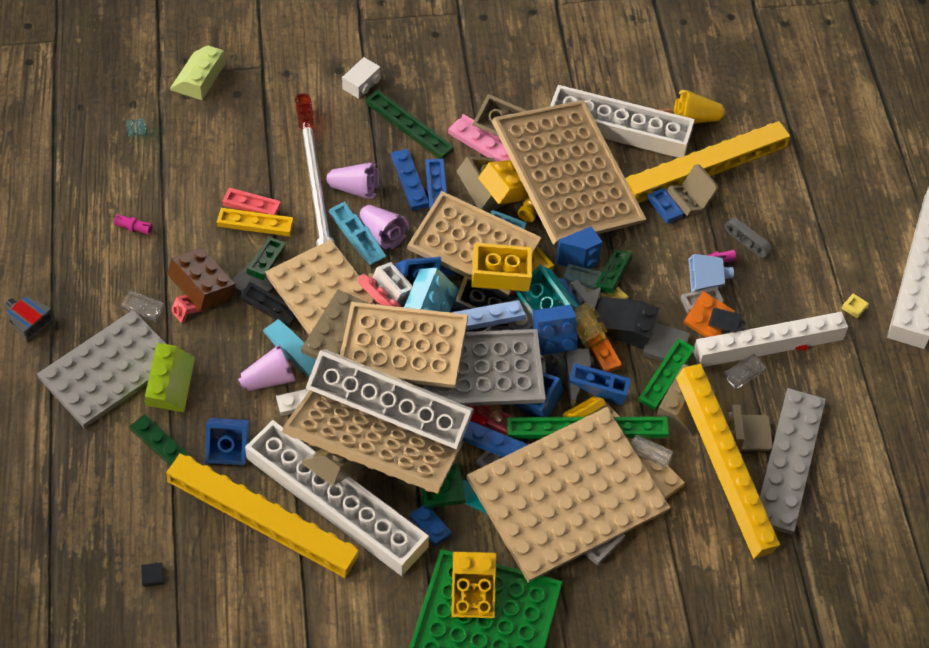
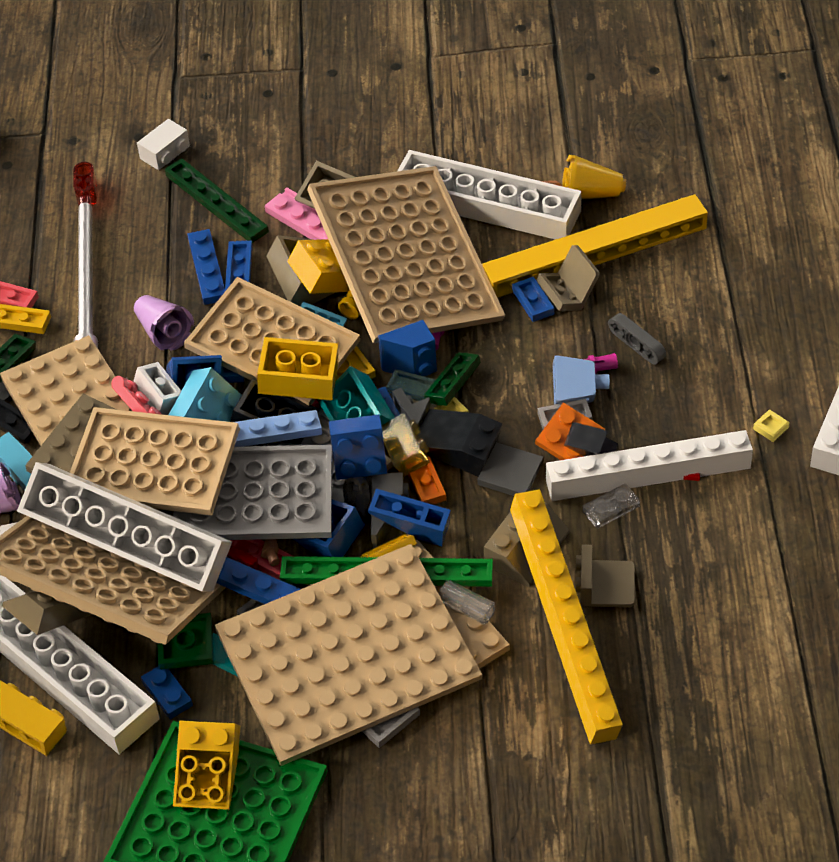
camera: 10 degrees right, 5 degrees down
lavender cone [327,163,379,199] -> none
medium azure slope [329,201,386,265] -> none
green plate [638,338,695,410] -> none
light grey plate [759,388,826,535] -> none

